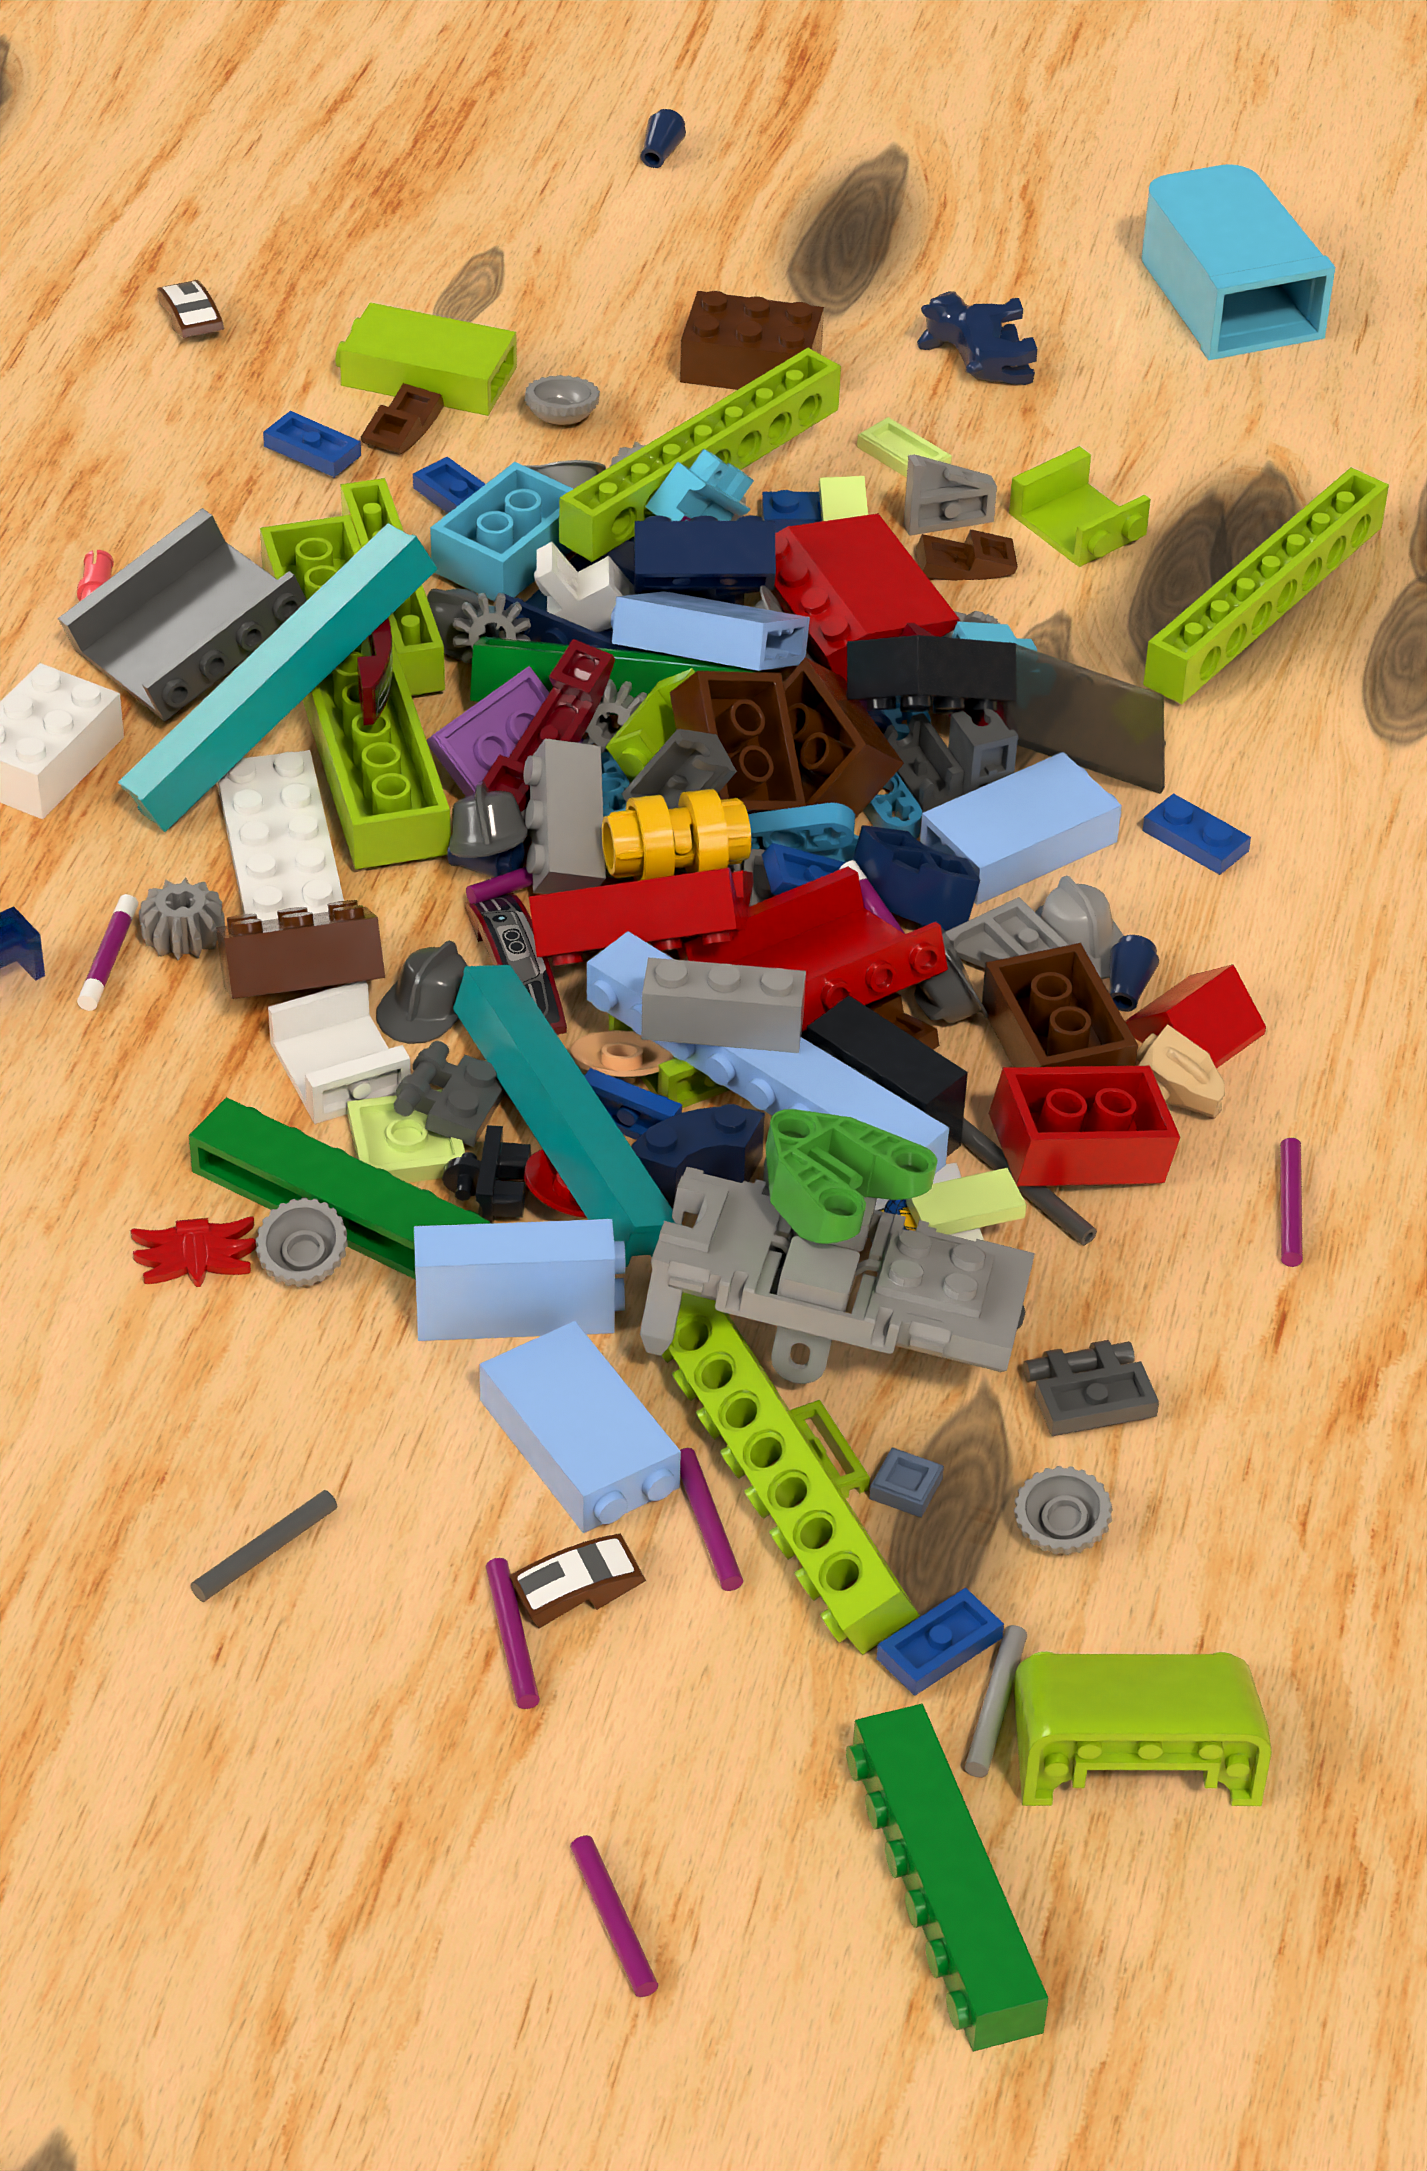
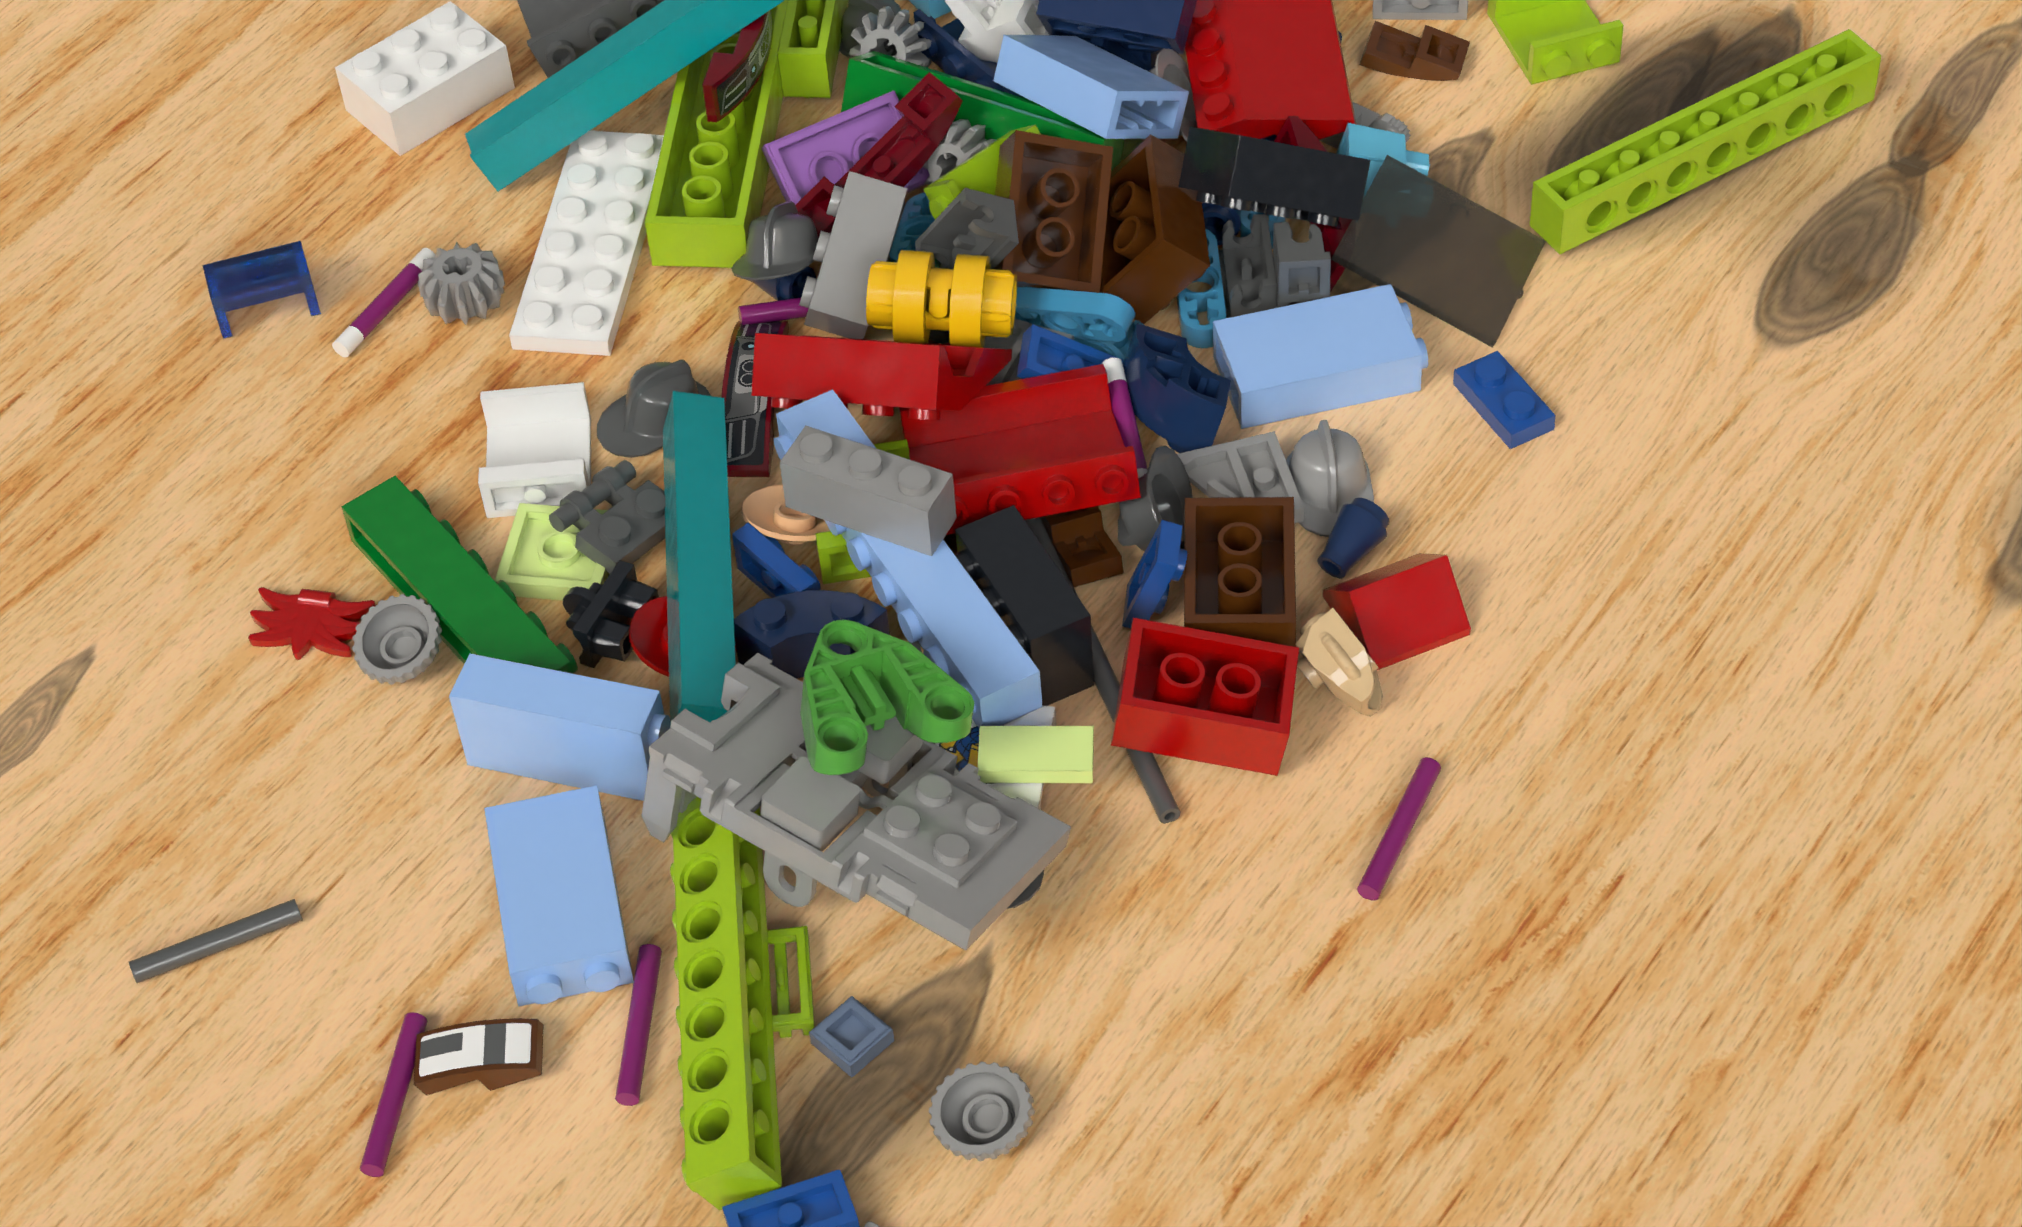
camera: 25 degrees right, 5 degrees up
reddish brown brick [216,900,385,999] -> none
dark grey plate [1023,1340,1159,1436] -> none
none -> blue plate [1122,520,1187,629]

